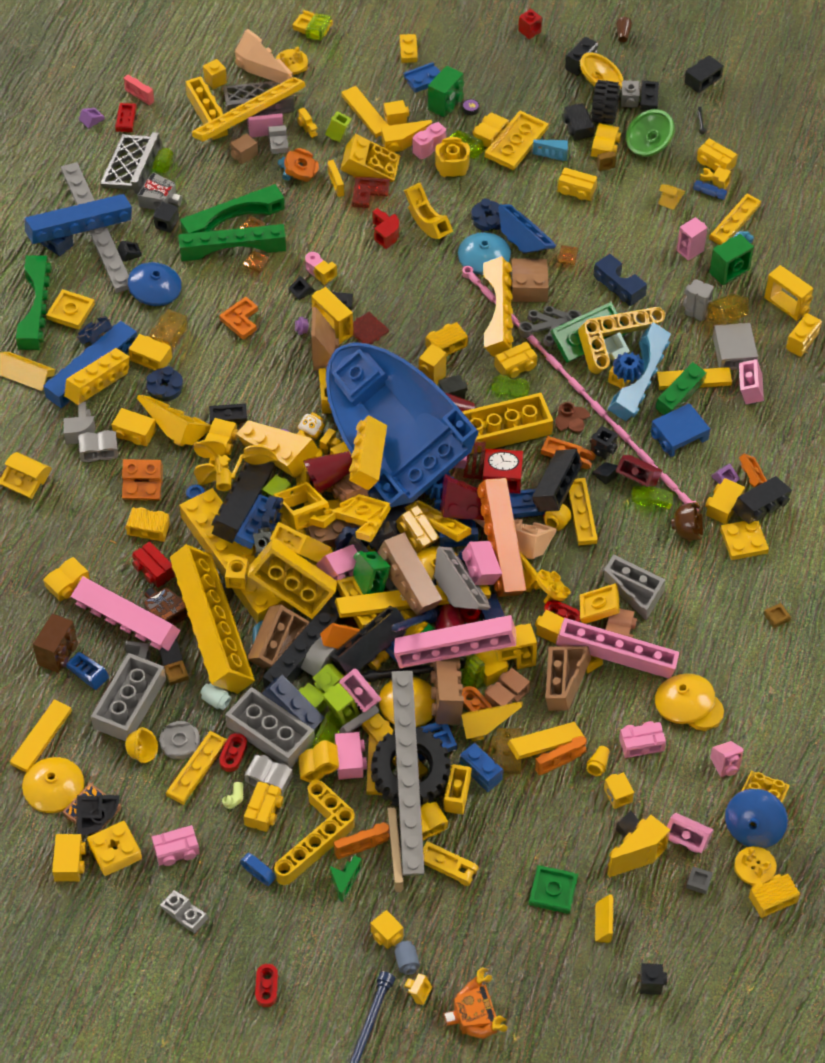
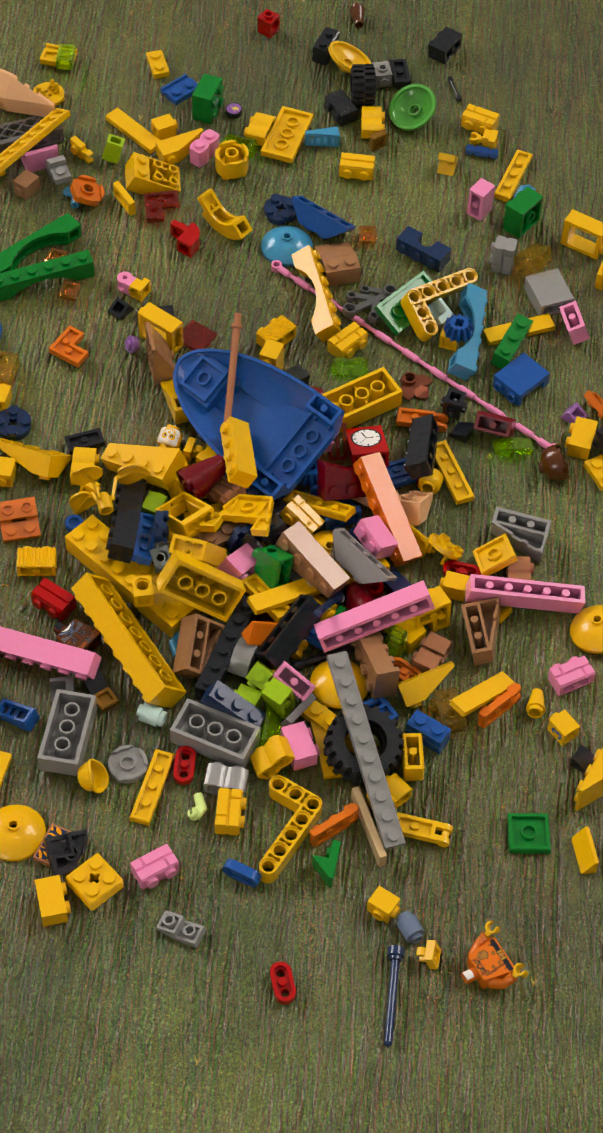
camera: 15 degrees left, 0 degrees up
none -> nougat bar [224,312,242,422]

